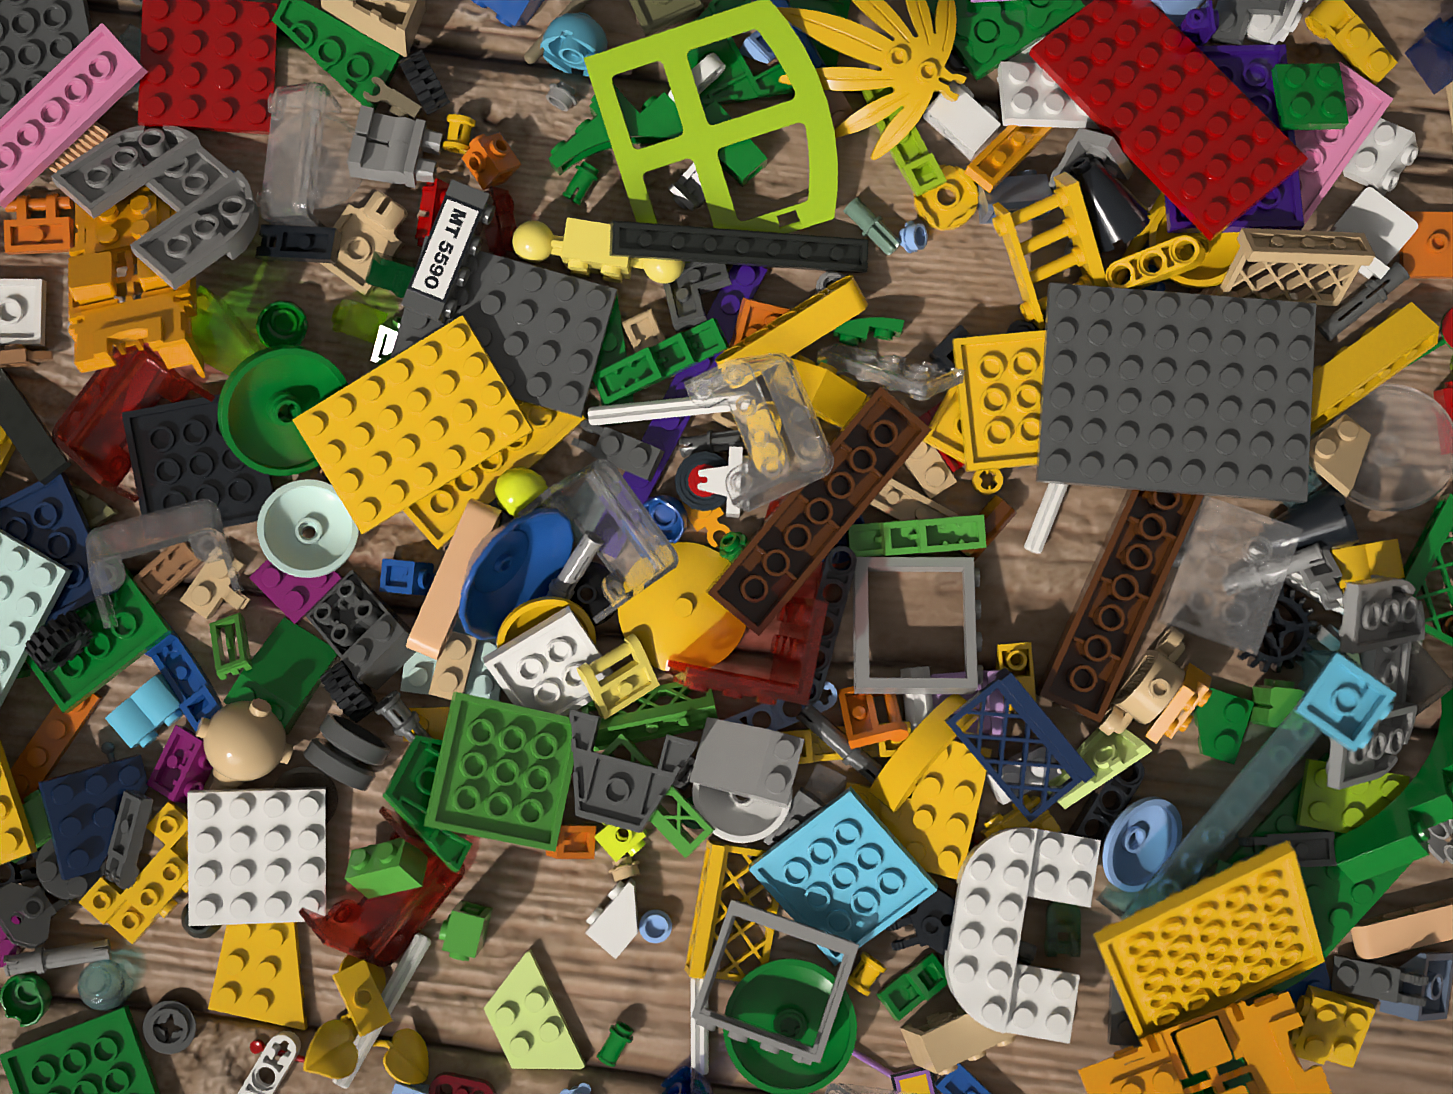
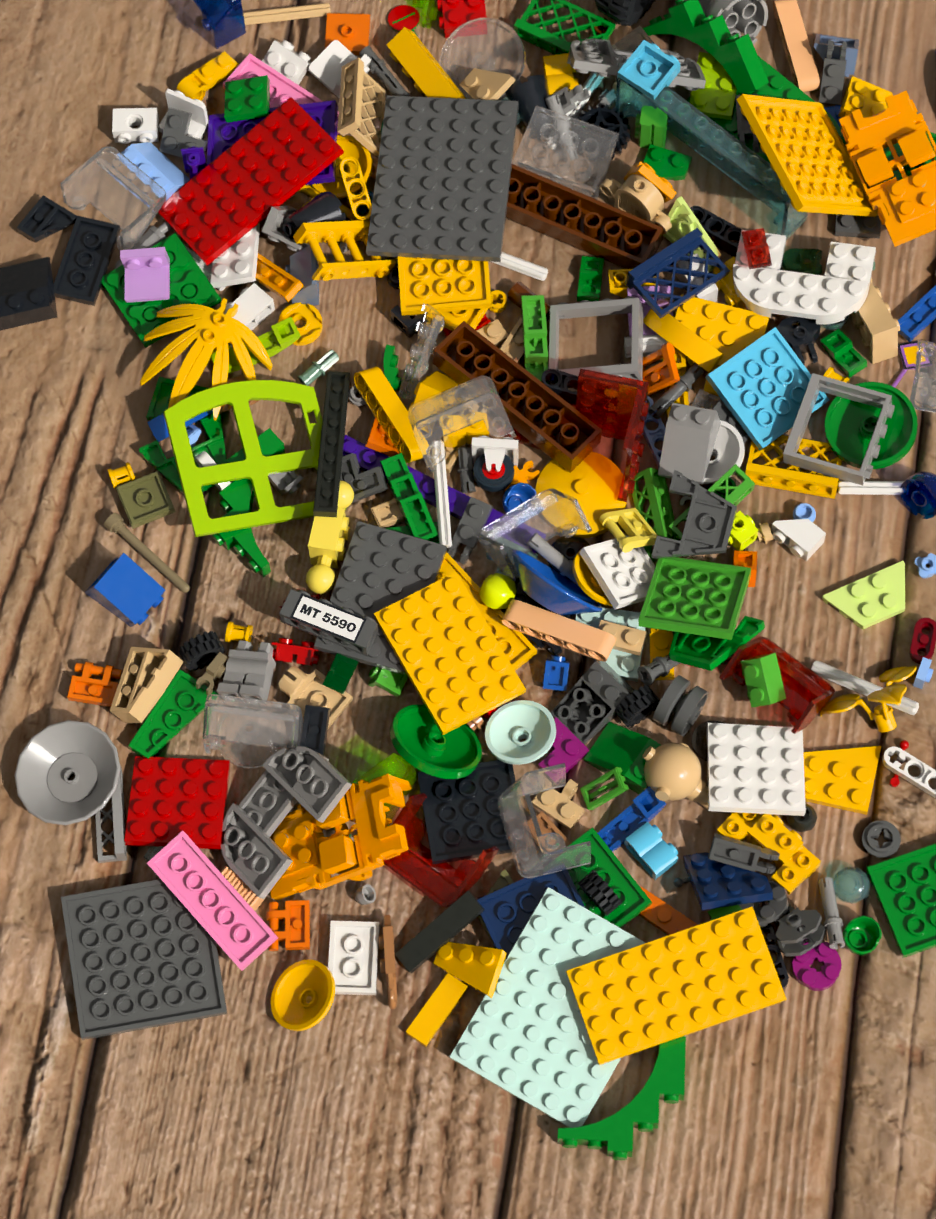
camera: 85 degrees left, 20 degrees down
magenta bracket [147,725,213,804] -> none
green hair [256,300,308,348] -> none
clear neon green bracket [331,300,388,344] -> none
yellow plate [332,959,393,1037] -> none
bright green brick [439,900,493,961] -> none
orange brick [462,132,522,190] -> none
medium azure cylinder [540,13,608,76] -> none
light grey plate [546,81,577,112] -> none
green pin [562,161,600,205] -> none
green pin [597,1021,634,1067] -> none
green plate [719,532,747,561] -> none
light blue plate [899,221,928,253] -> none
light blue dish [1103,797,1182,892] -> none
none -> green slope [577,256,604,302]
none -> clear red slope [742,228,772,269]

